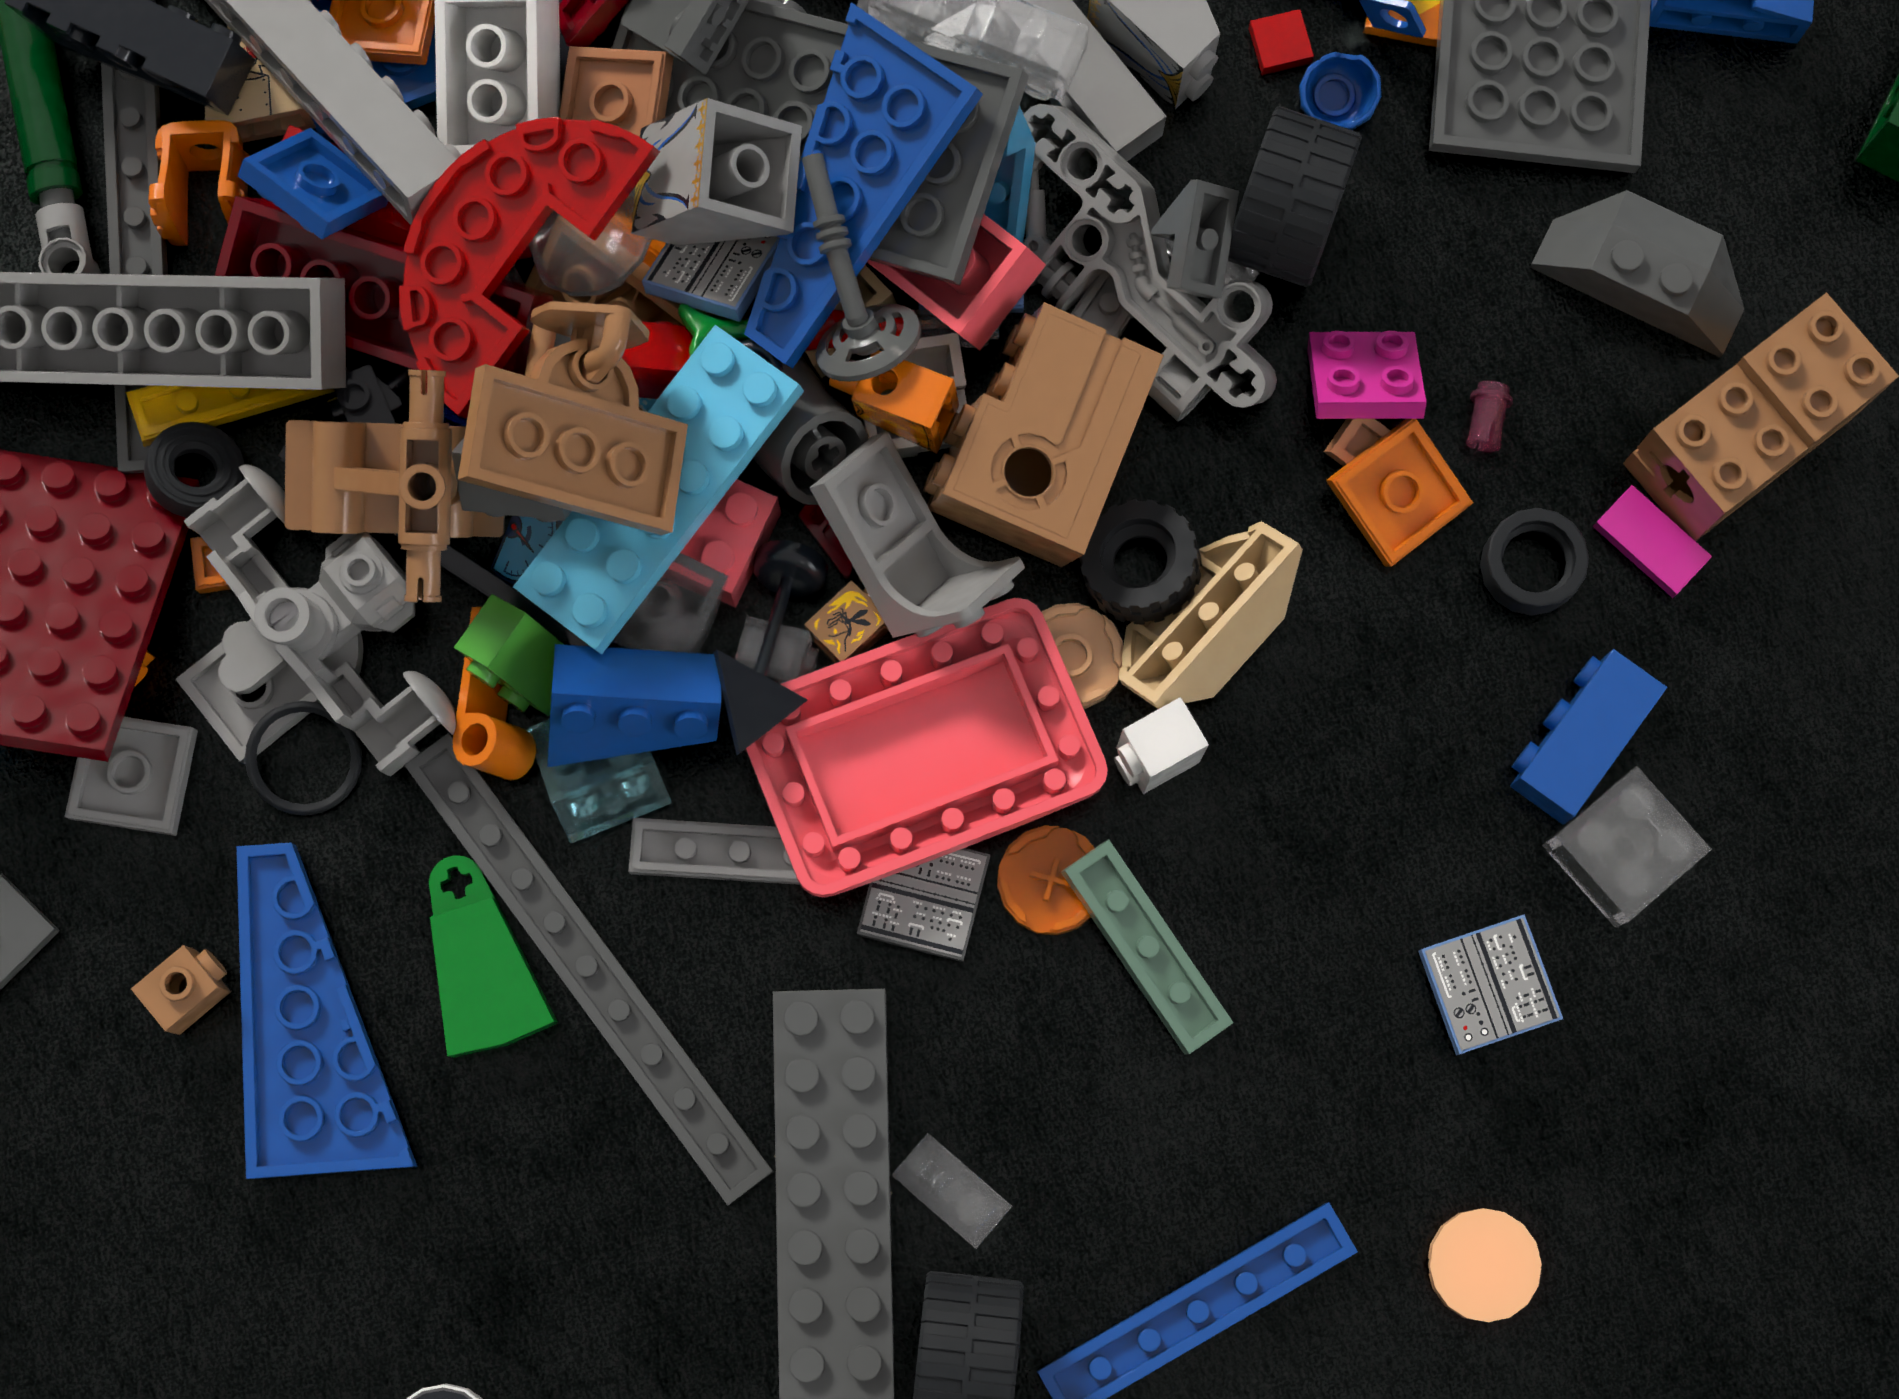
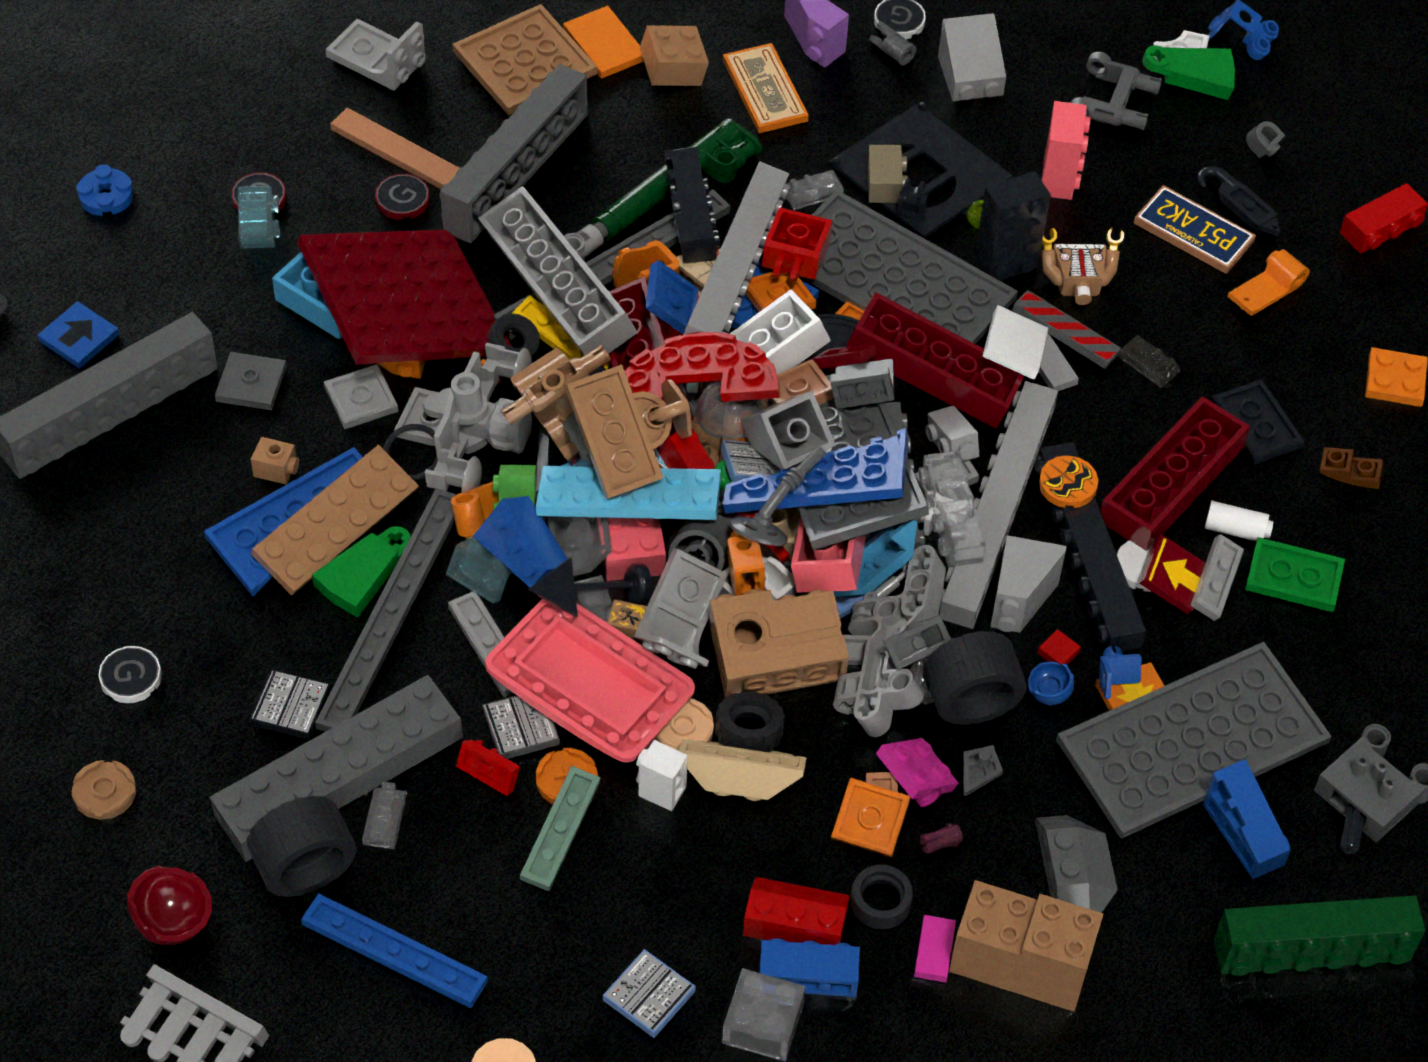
camera: 55 degrees right, 25 degrees down
none -> medium nougat plate [250,445,419,596]
none -> tile [250,669,331,740]
none -> red plate [456,739,520,796]
none -> red slope [743,877,850,945]
none -> dark grey piece [963,745,1003,796]

